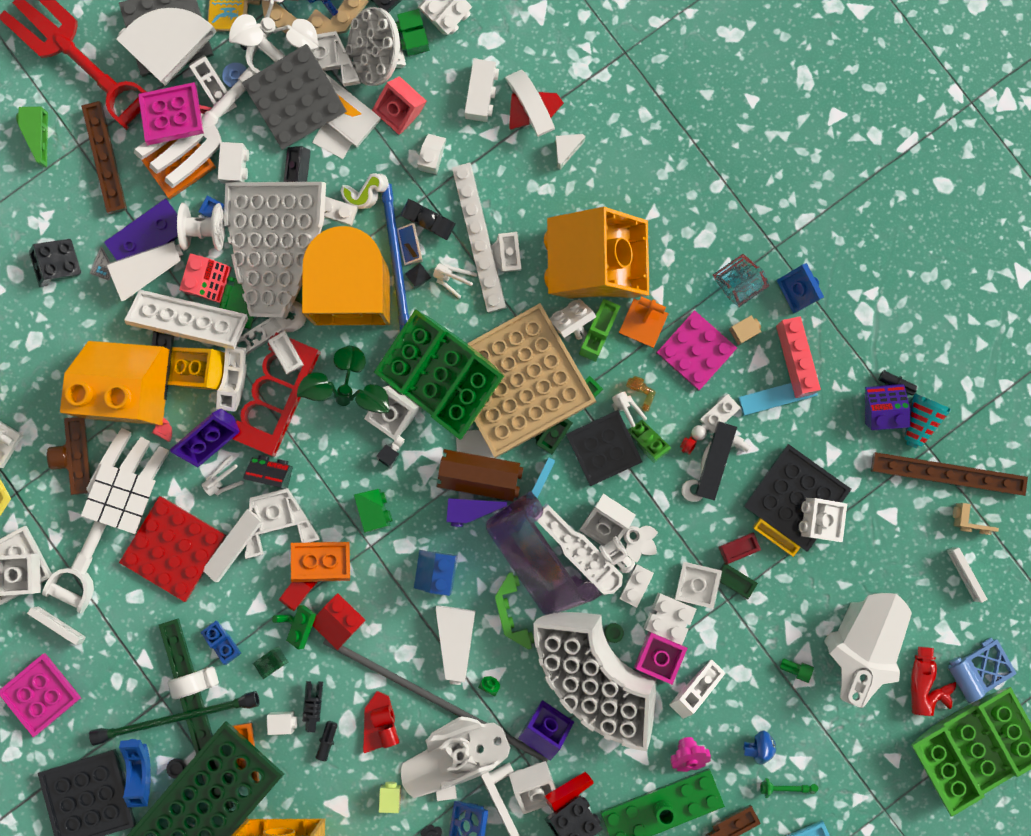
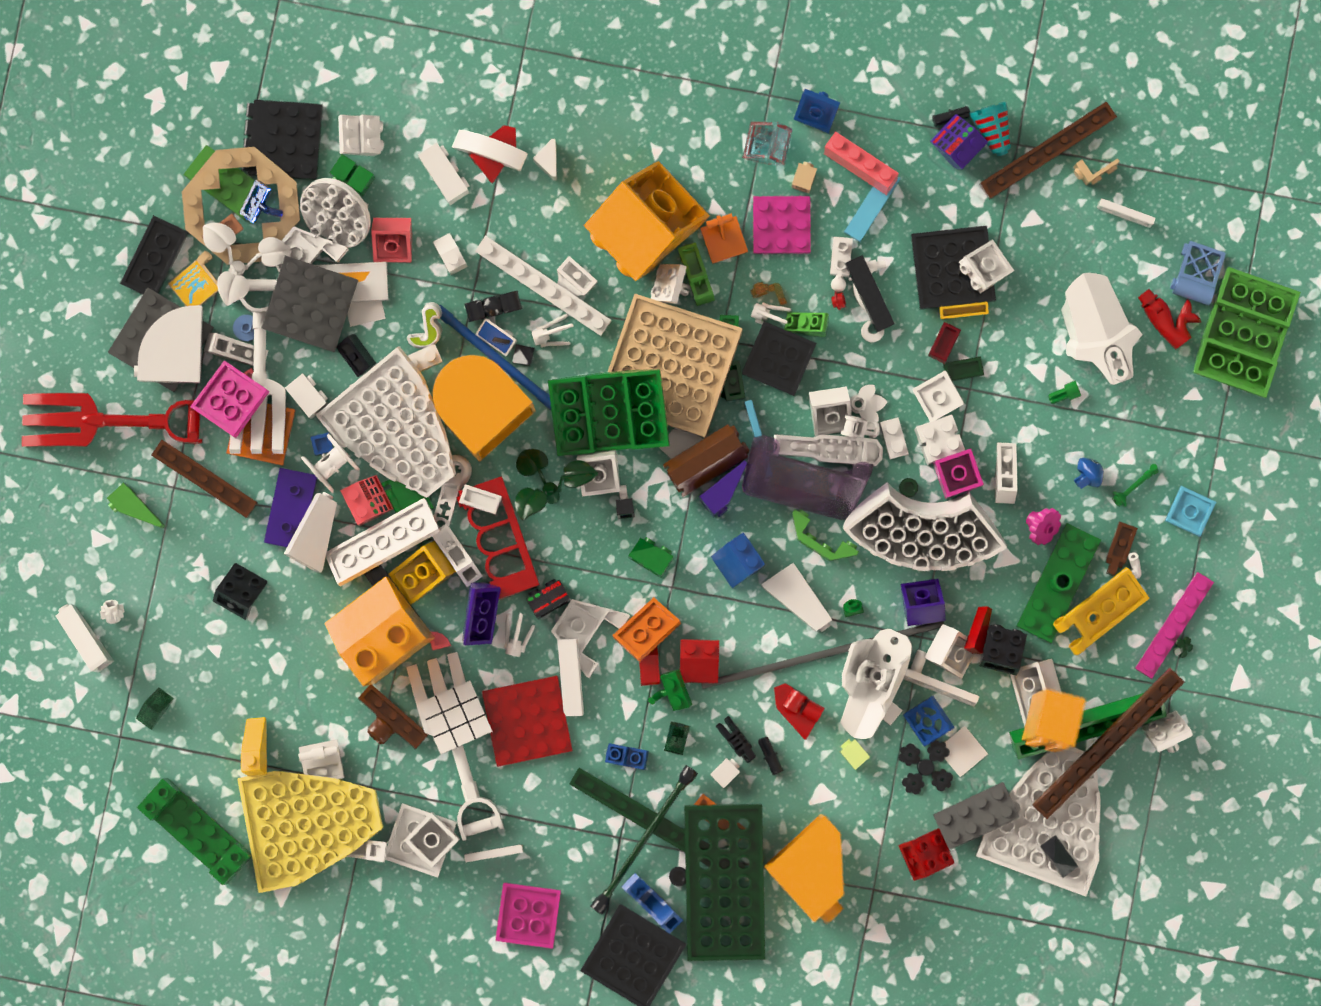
camera: 40 degrees left, 0 degrees up
light grey sticker [90,247,111,280] -> none
white animal [167,666,219,700] -> none

